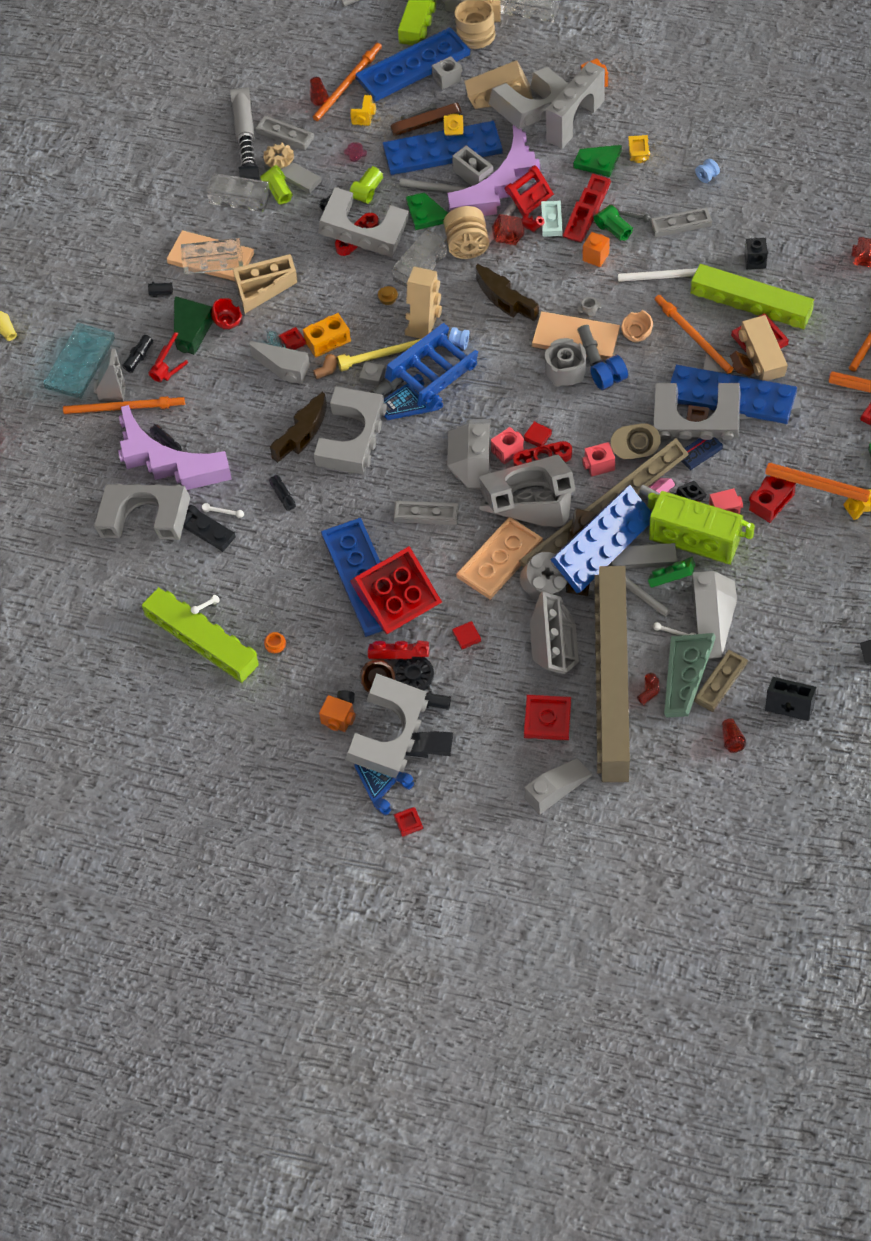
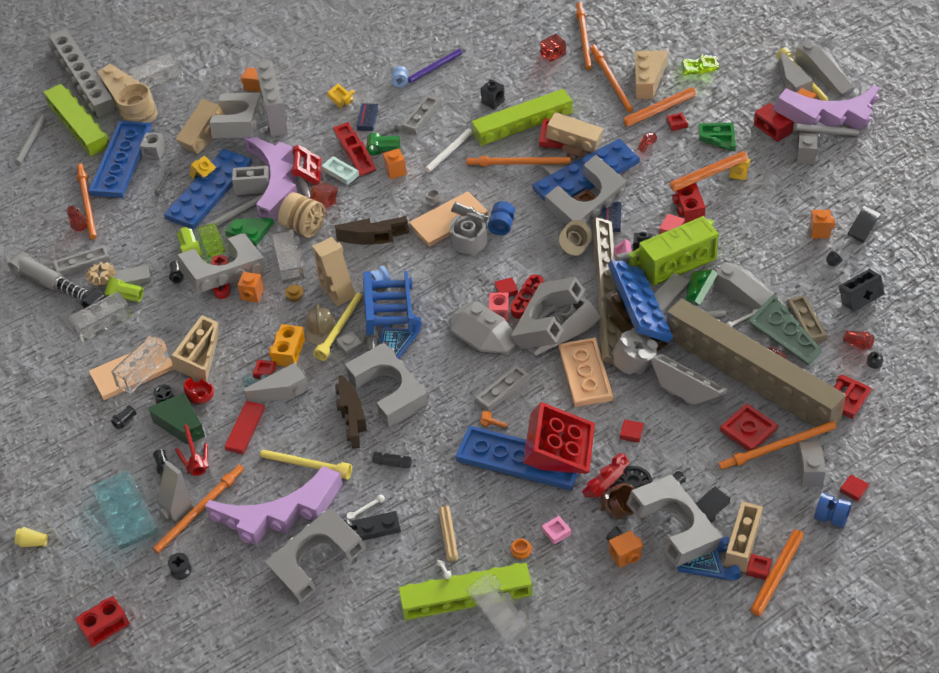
camera: 50 degrees left, 10 degrees down
black axle [149,424,182,451] -> none
medium nougat arm [313,354,338,379] -> none
clear pink plate [344,142,367,162] -> none
yellow bracket [350,95,376,125] -> none
reddish brown beam [390,103,462,136] -> none
red arm [521,214,545,232] -> none
green wing [573,145,622,177] -> none
coral brick [582,442,615,477] -> none
light nougat hair [621,310,653,342] -> none
none -> black wheel [153,384,174,404]
none -> black wheel [168,553,192,580]
none -> clear neon green slope [198,223,226,257]
none -> red tile [224,401,265,454]
none -> orange brick [237,272,264,303]
none -> light yellow piece [260,450,352,480]
none -> dark tan piece [305,304,335,346]
none -> dark blue tile [356,103,378,131]
none -> dark purple bar [408,48,463,83]
none -> tan axle [438,506,458,562]
none -> clear brick [466,573,529,644]
none -> orange hand [480,411,508,428]
none -> bright pink plate [542,516,571,545]
none -> clear red arm [637,132,657,153]
none -> orange bar [718,421,837,470]
none -> tan brick [725,501,763,573]
none -> orange axle [750,529,803,617]
none -> orange brick [810,210,835,238]
none -> blue wheel [814,493,852,529]
none -> black hinge [826,250,843,266]
none -> red plate [834,375,872,419]
none -> red tile [840,474,869,502]
none -> black hinge [867,351,883,369]

